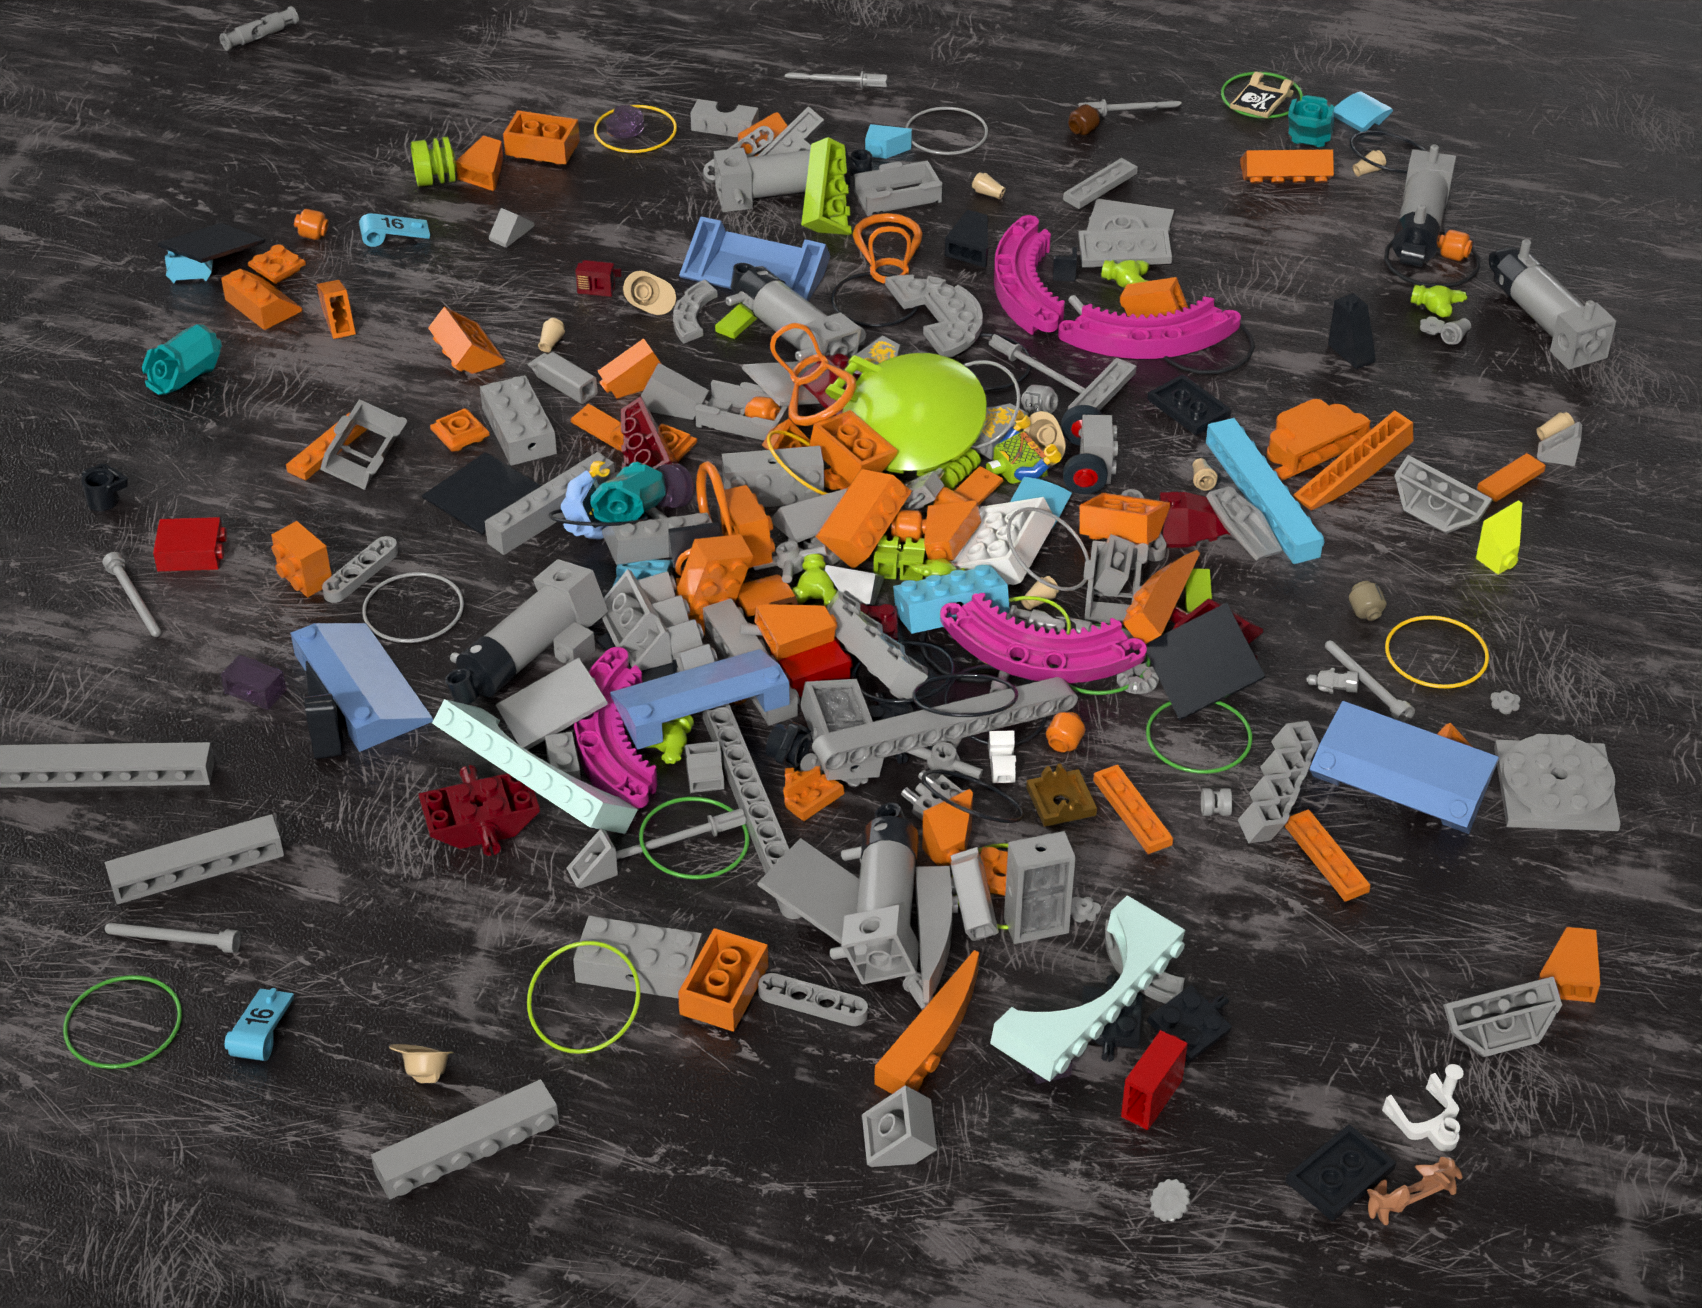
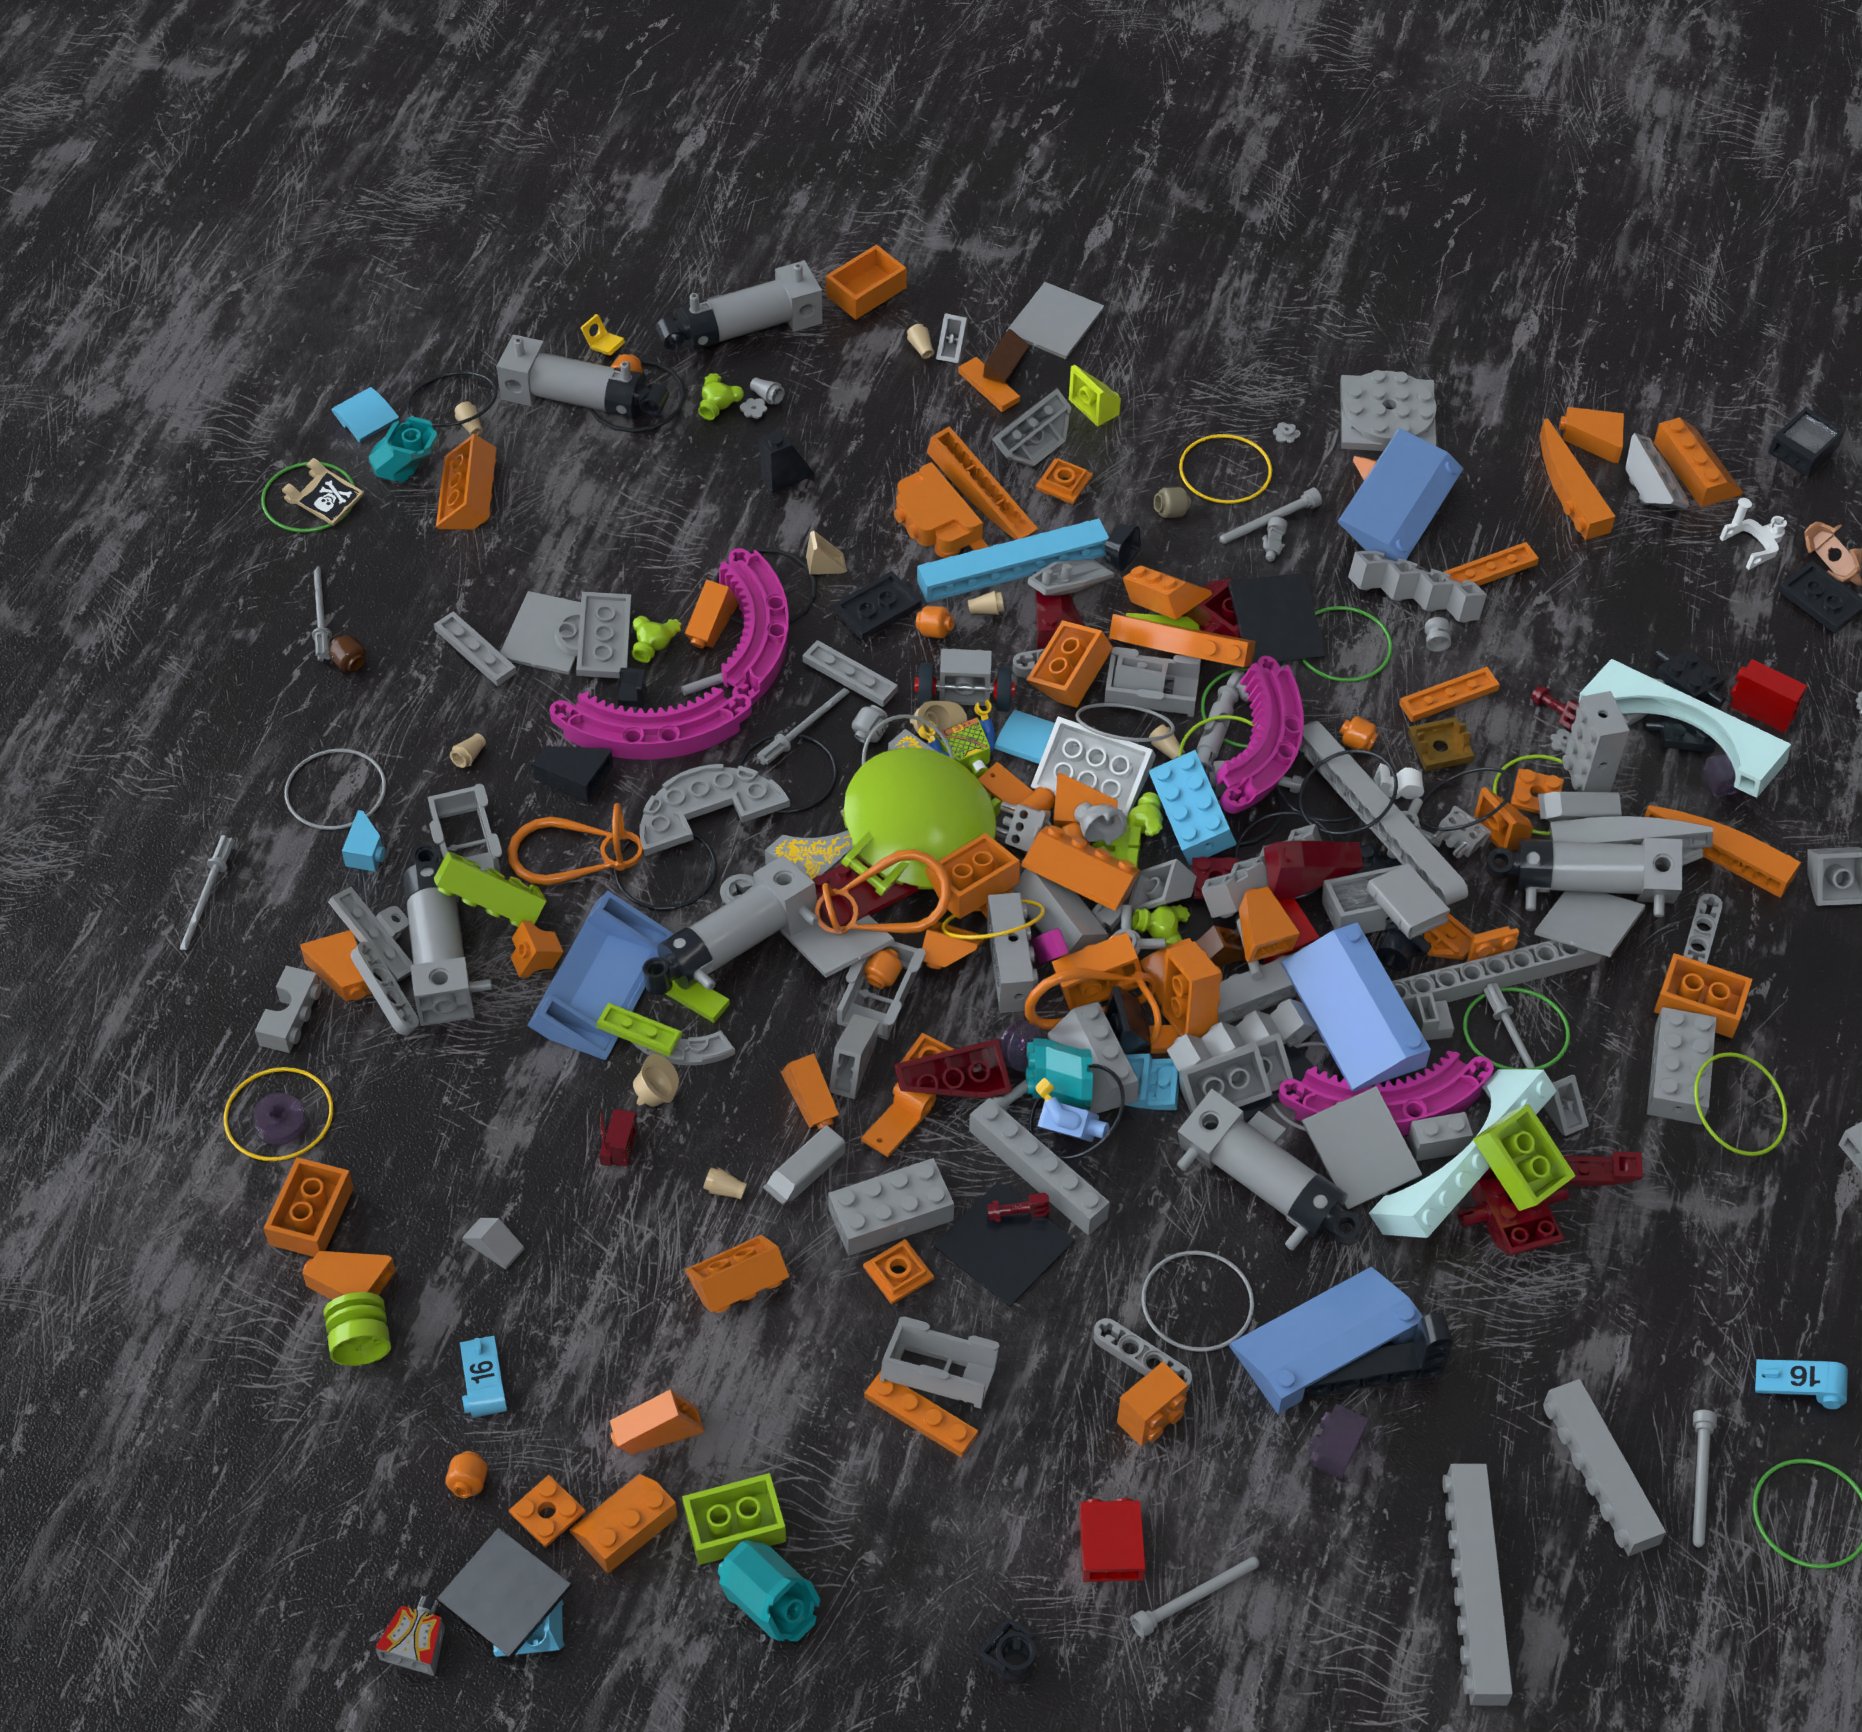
camera: 90 degrees left, 10 degrees up
tan piece [389,1044,454,1083] -> none
none -> torso [375,1596,445,1676]
none -> orange brick [511,921,564,978]
none -> yellow bracket [581,314,625,356]
none -> lime tile [596,1002,682,1057]
none -> lime brick [682,1473,786,1565]
none -> tan slope [806,531,847,574]
none -> orange piece [825,244,907,320]
none -> orange head [916,605,954,639]
none -> reddish brown slope [983,329,1029,384]
none -> dark red hinge [987,1193,1050,1223]
none -> light grey piece [1006,282,1104,359]
none -> dark pink tile [1031,928,1068,964]
none -> orange piece [1035,458,1093,504]
none -> light grey piece [1074,802,1127,846]
none -> black piece [1104,523,1141,571]
none -> orange slope [1123,566,1212,620]
none -> dark red wedge [1264,841,1363,899]
none -> light grey piece [1367,863,1450,939]
none -> orange piece [1467,926,1519,962]
none -> lime brick [1473,1104,1576,1211]
none -> dark red hinge [1531,686,1580,730]
none -> orange slope [1540,418,1615,540]
none -> dark red slope [1563,1151,1643,1186]
none -> orange slope [1654,417,1743,508]
none -> black window [1768,407,1845,477]

